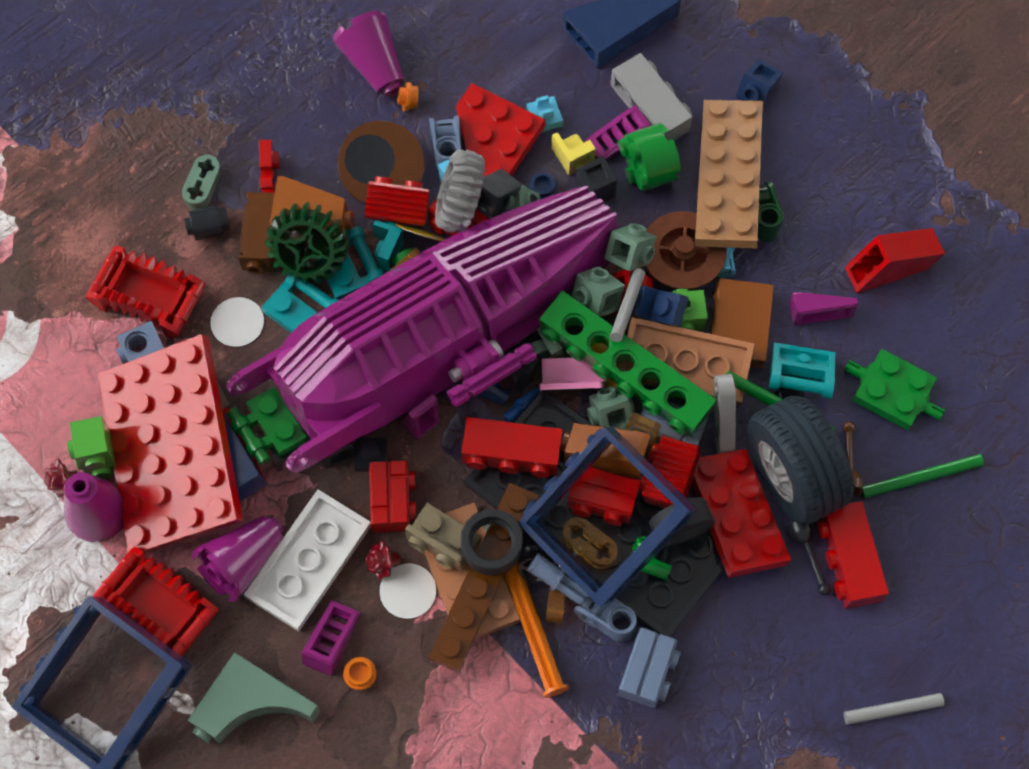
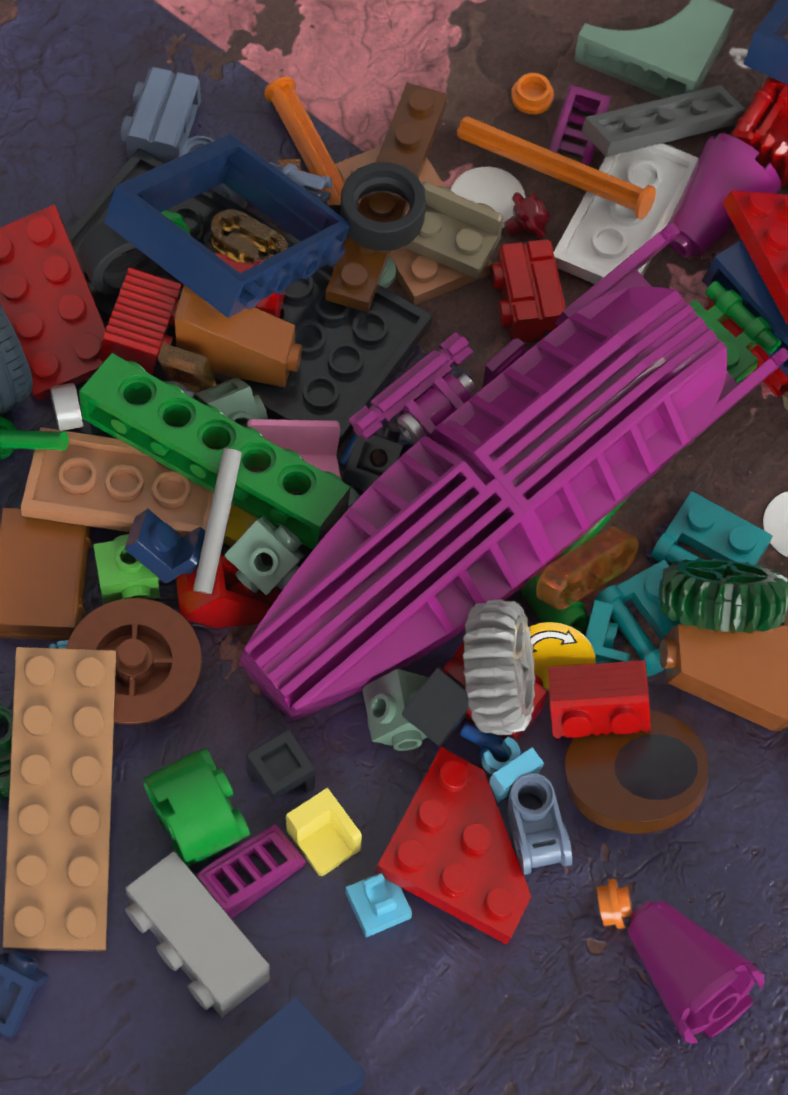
camera: 170 degrees right, 5 degrees down
red brick [461,417,562,478] -> none
dark blue plate [528,173,558,199] -> none
sand green brick [604,223,657,271] -> none
none -> orange axle [457,117,656,220]
none -> dark grey plate [582,85,746,157]

